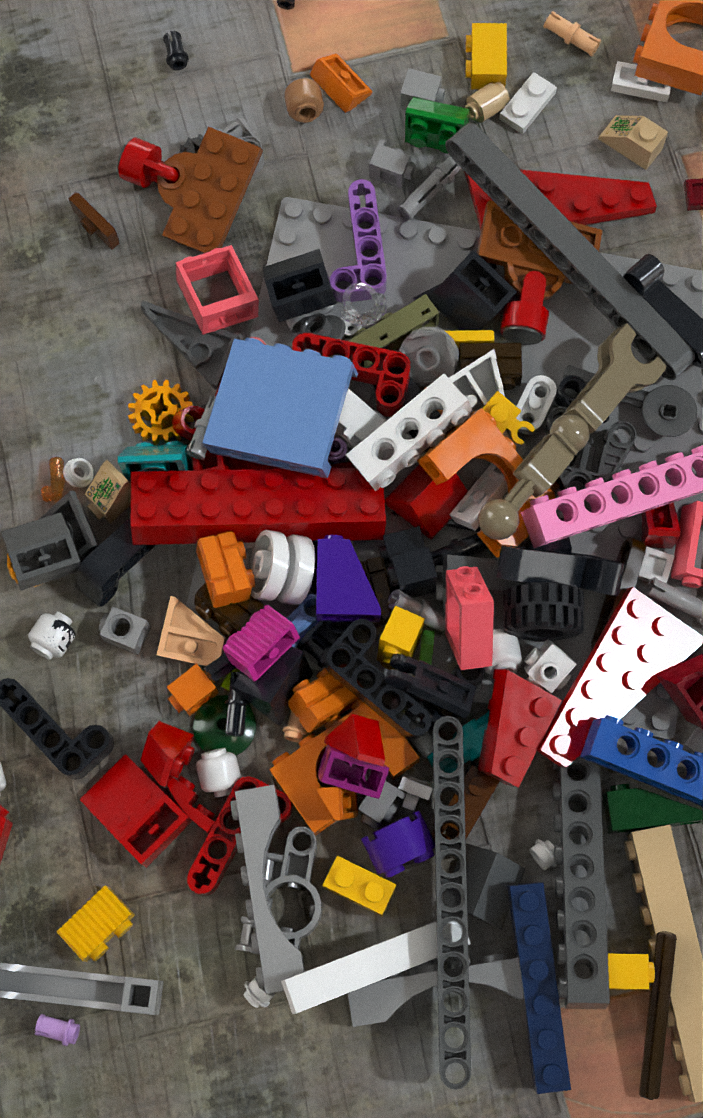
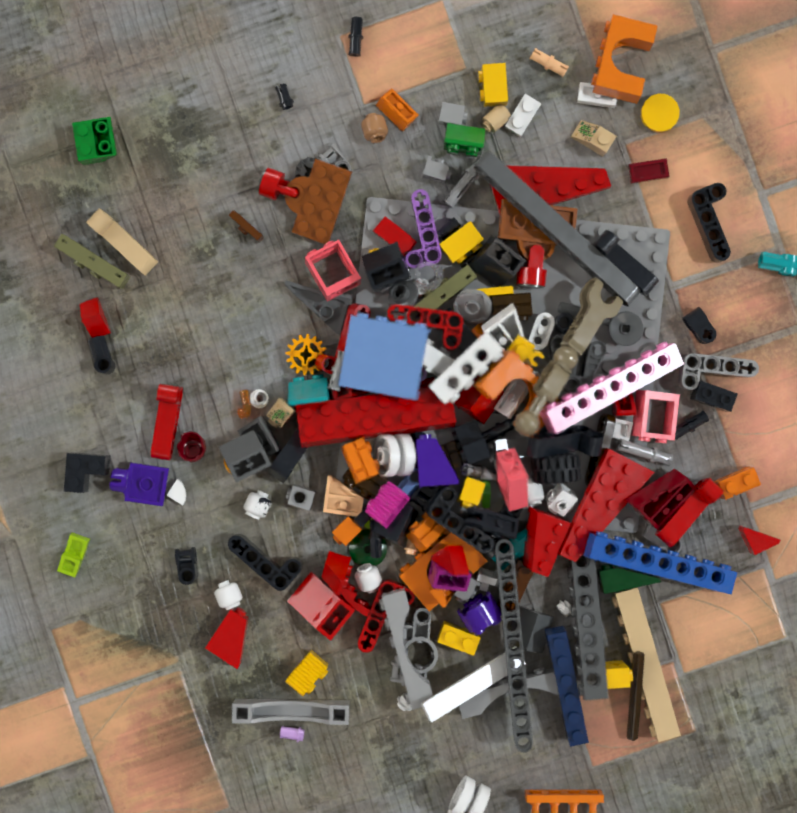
camera: 10 degrees left, 15 degrees up
none -> red slope [373,216,417,257]
none -> black pin [437,217,461,241]
none -> yellow brick [439,221,484,264]

